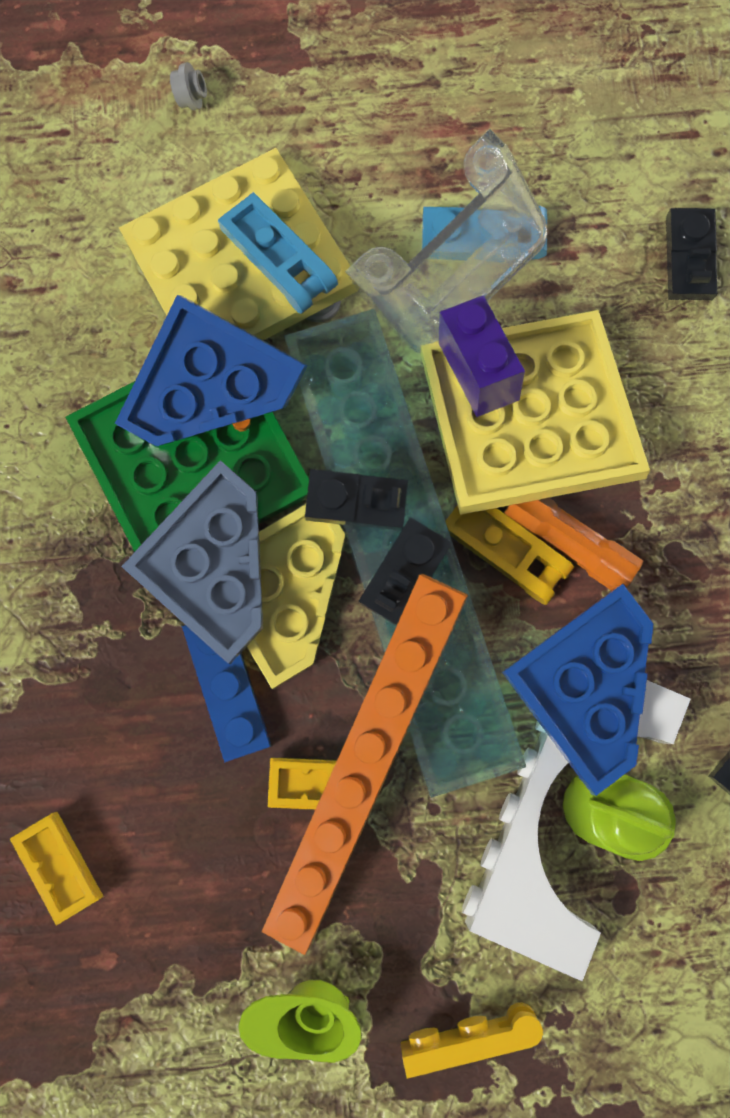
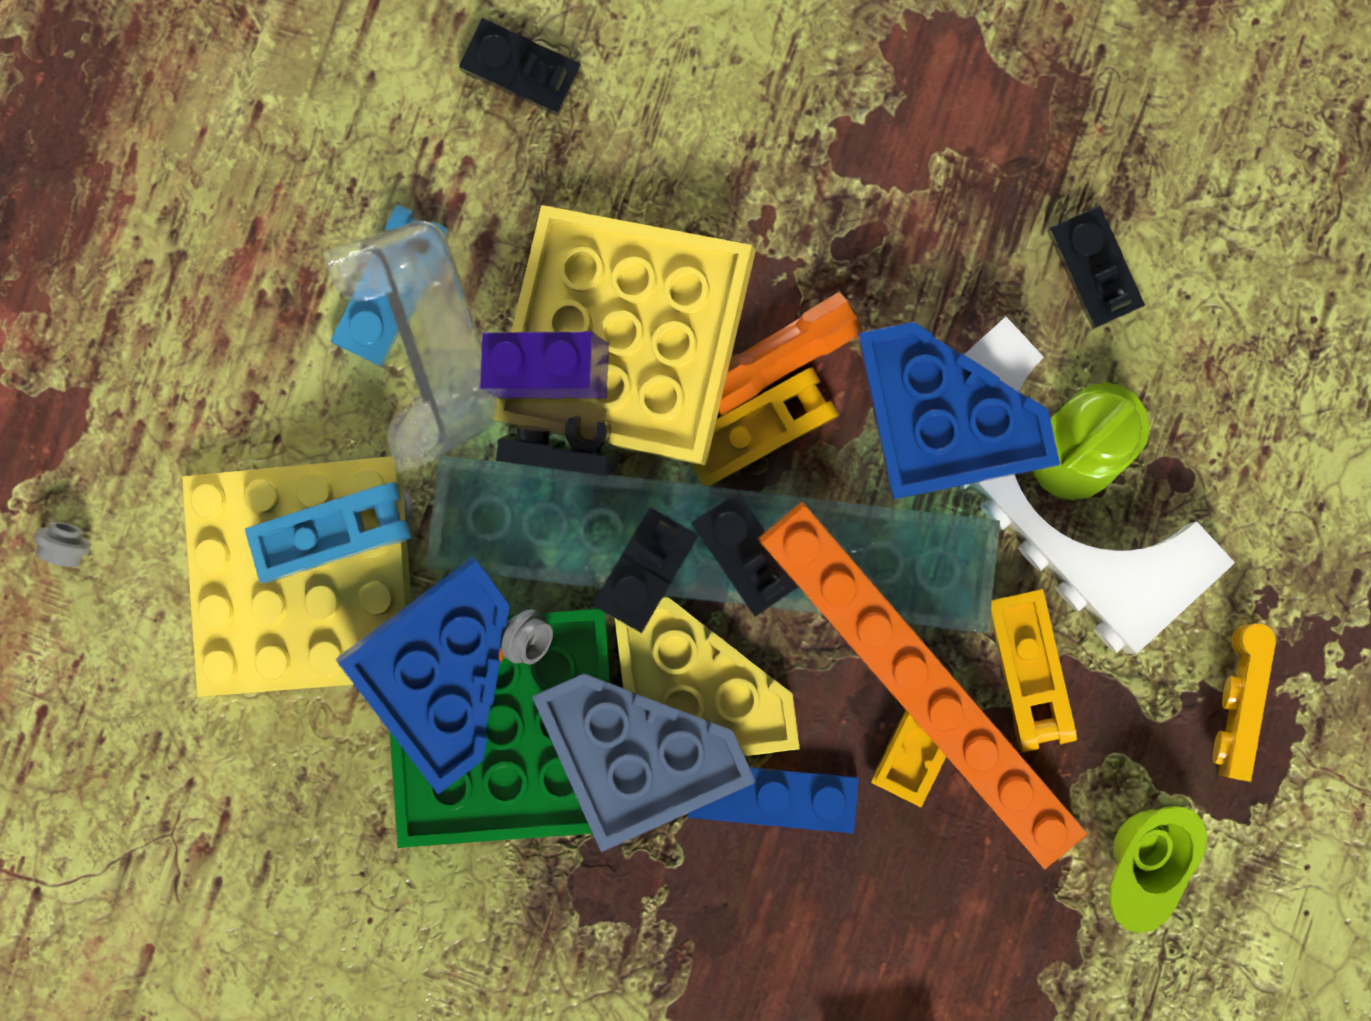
camera: 65 degrees left, 5 degrees up
none -> black plate [496,416,619,476]
none -> light grey plate [501,609,553,664]
none -> yellow plate [987,589,1077,753]

